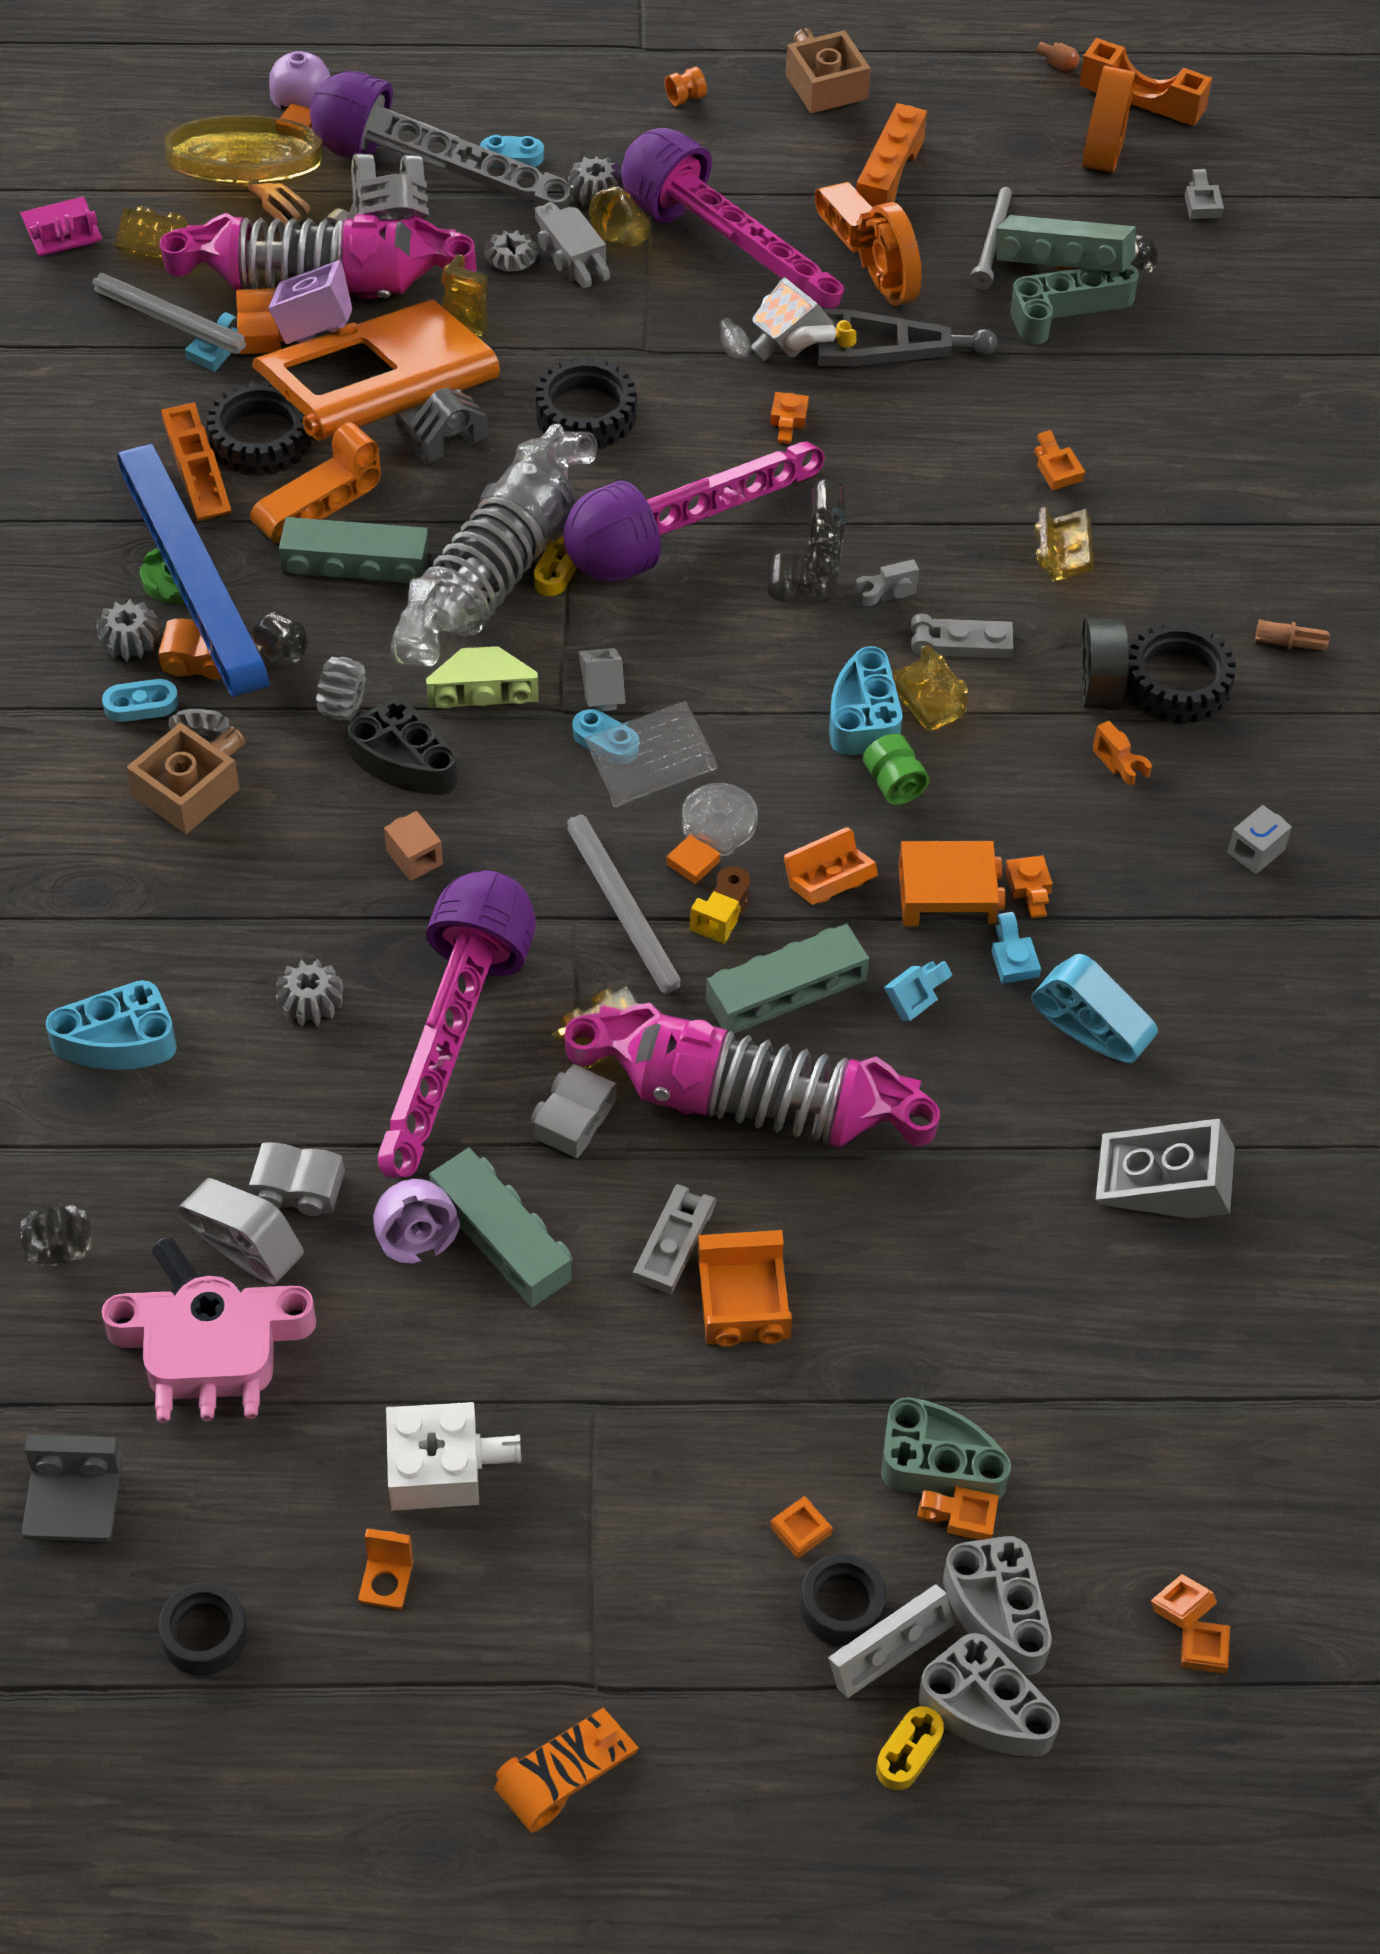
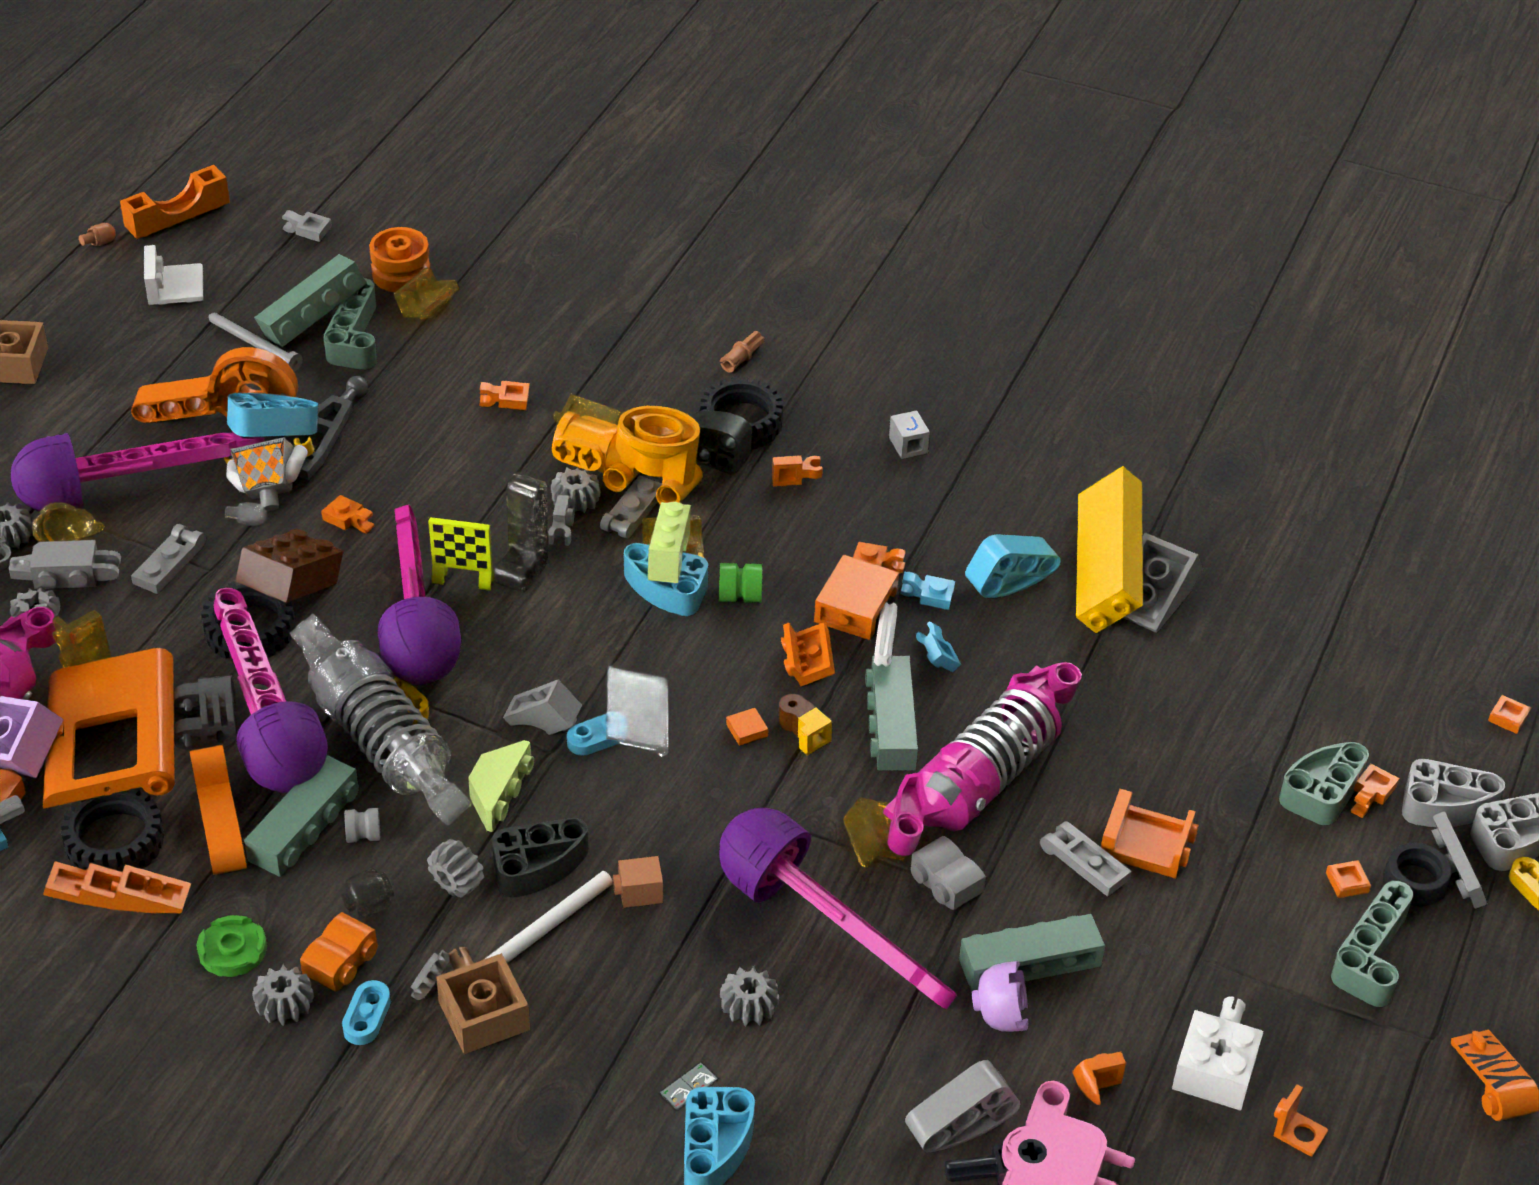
camera: 65 degrees left, 10 degrees down
blue beam [117,443,269,698] -> none
light grey brick [249,1142,345,1216] -> none
light grey axle [567,814,680,994] -> none
clear tile [682,783,758,856] -> none
orange arch [856,103,927,207] -> none
orange beam [1082,65,1136,173] -> none
orange tile [1151,1574,1217,1631] -> none
none -> light grey plate [131,524,206,594]
none -> white bracket [144,245,204,305]
none -> dark purple piece [213,588,328,793]
none -> medium azure beam [227,393,318,437]
none -> reddish brown brick [236,529,344,603]
none -> light grey wheel [344,808,380,843]
none -> orange wheel [369,227,431,293]
none -> clear yellow bracket [394,267,459,319]
none -> neon yellow flag [429,517,495,591]
none -> white piece [483,871,613,963]
none -> light grey gear [551,467,600,513]
none -> light orange piece [552,406,703,505]
none -> yellowish green arch [648,502,691,583]
none -> light grey sticker [659,1062,719,1110]
none -> white axle [874,602,897,667]
none -> orange plate [1072,1052,1126,1105]
none -> yellow brick [1076,466,1143,633]
none -> sand green beam [1331,881,1413,1007]

